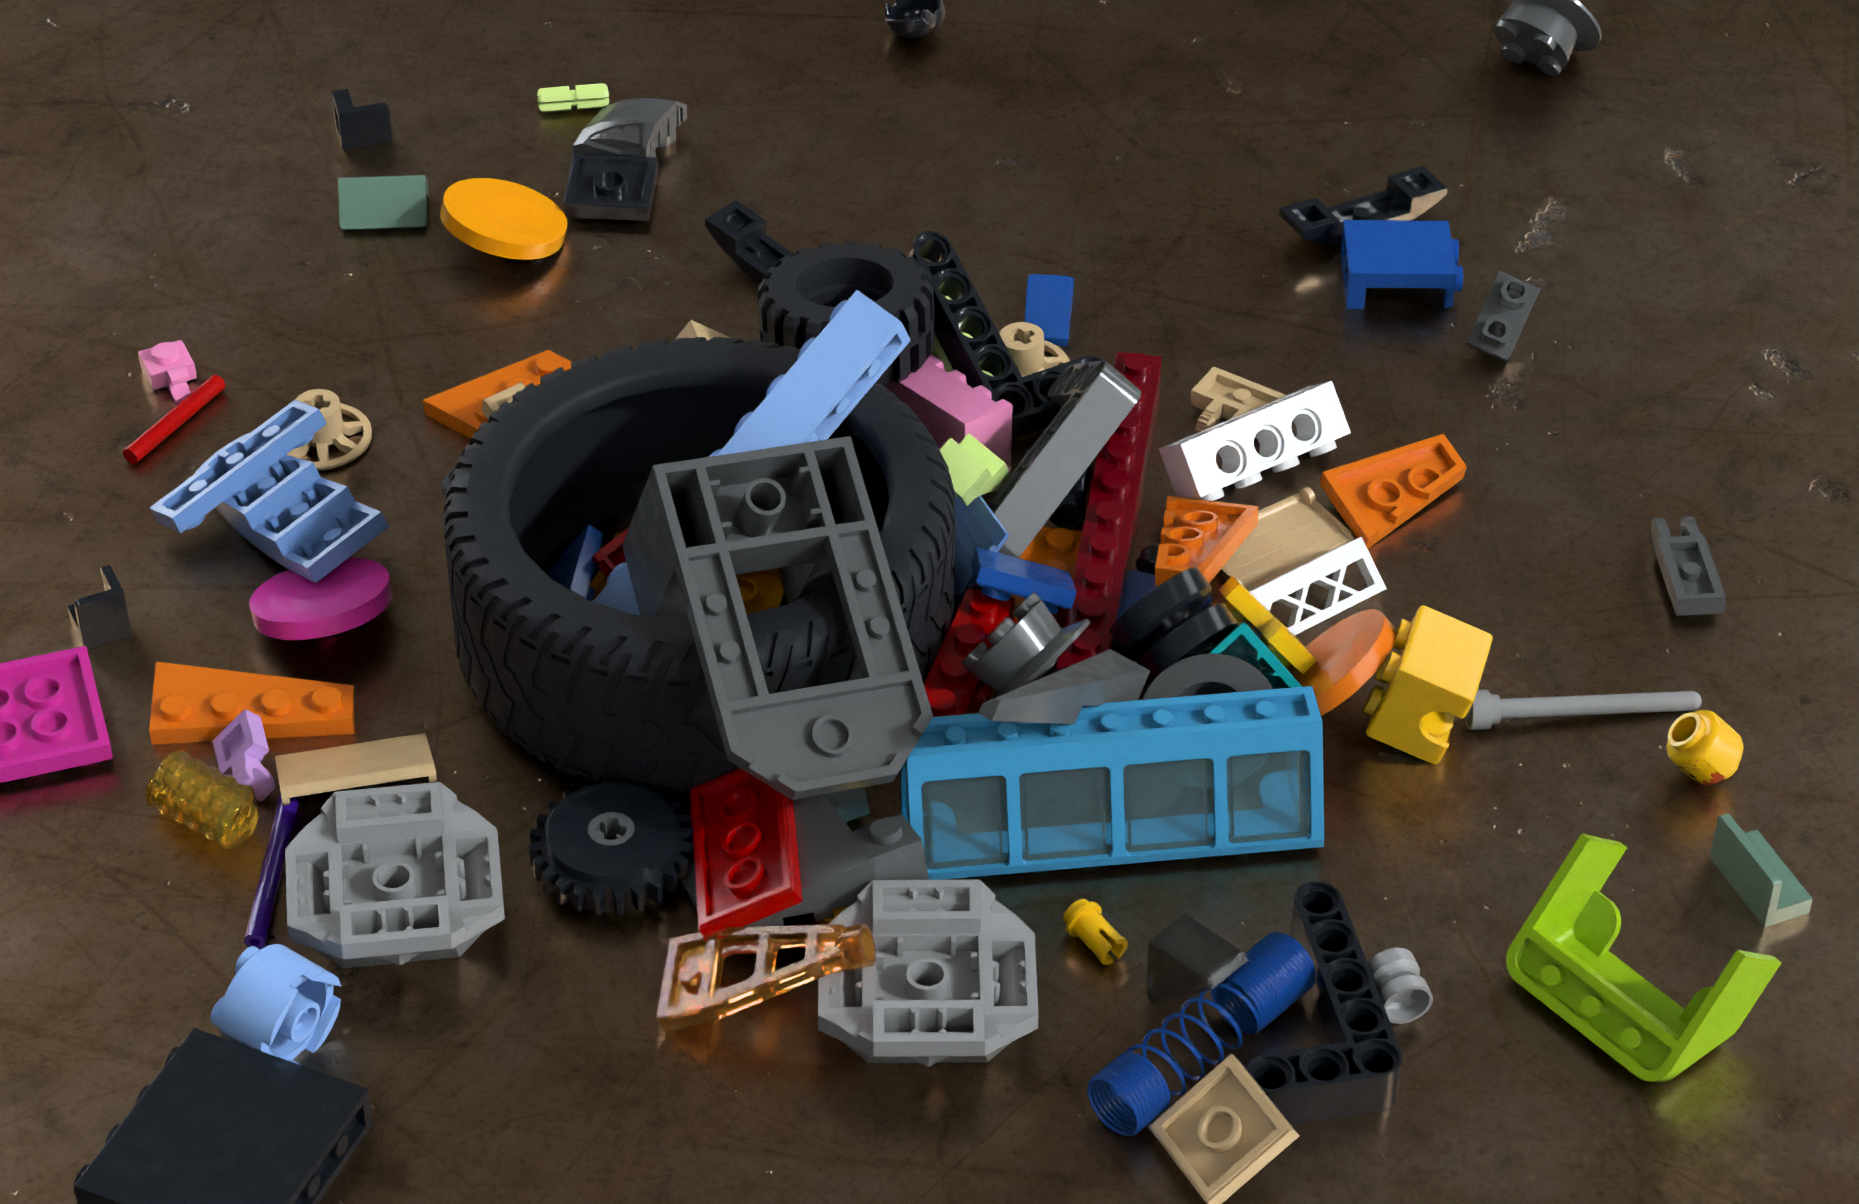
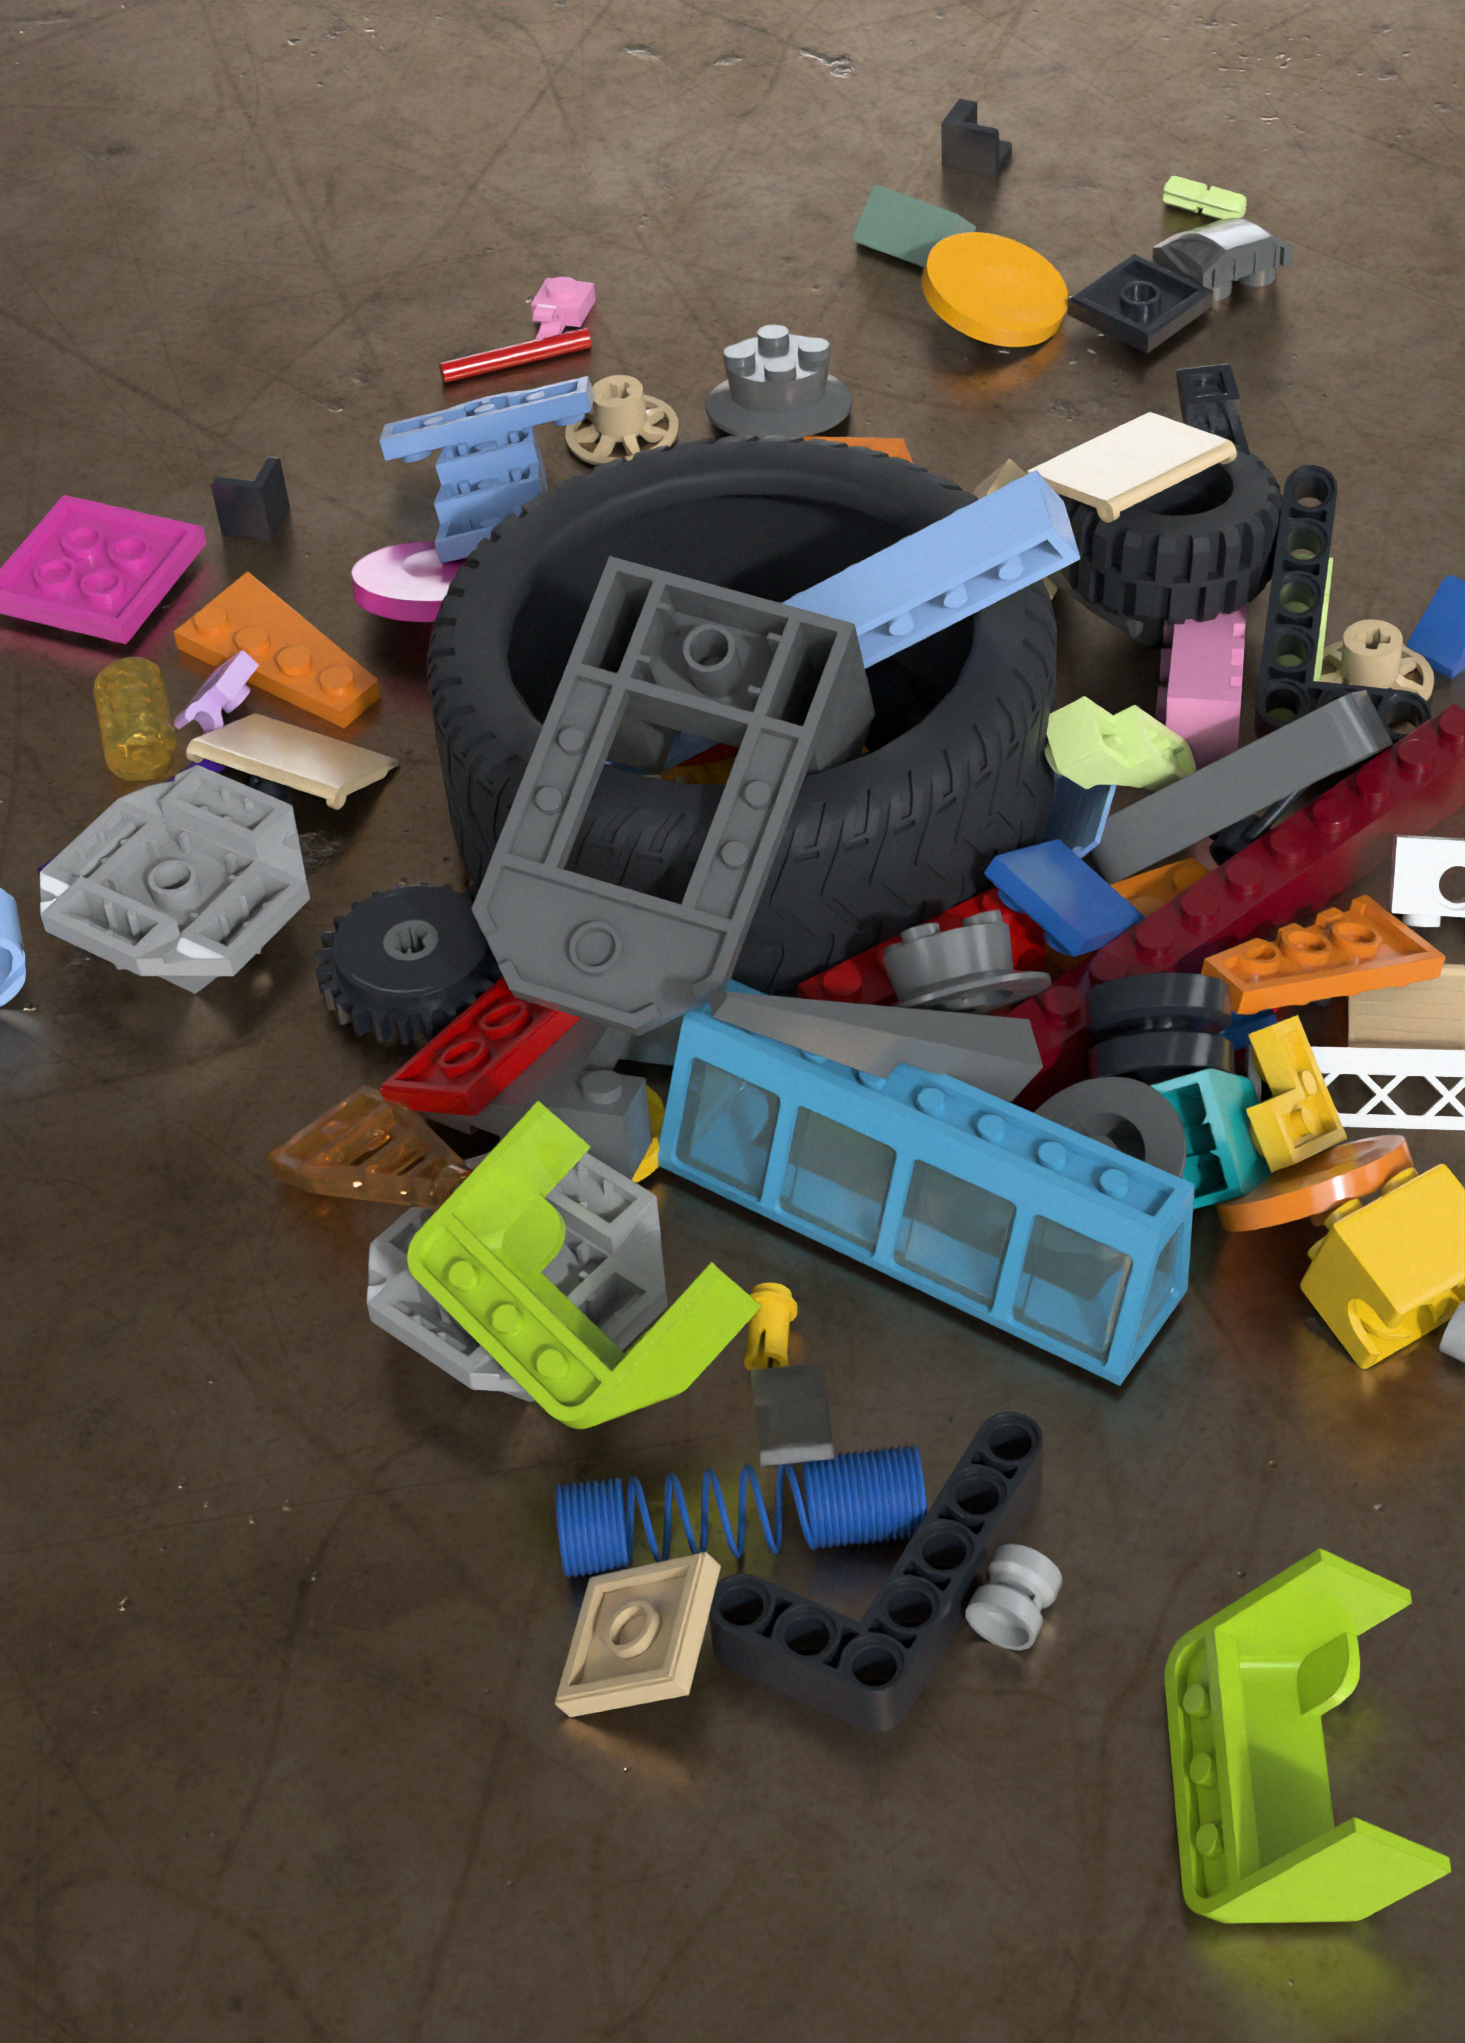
camera: 45 degrees right, 5 degrees up
none -> lime windscreen [407,1100,762,1429]
none -> dark grey piece [706,325,852,439]
none -> piece [1027,412,1237,523]

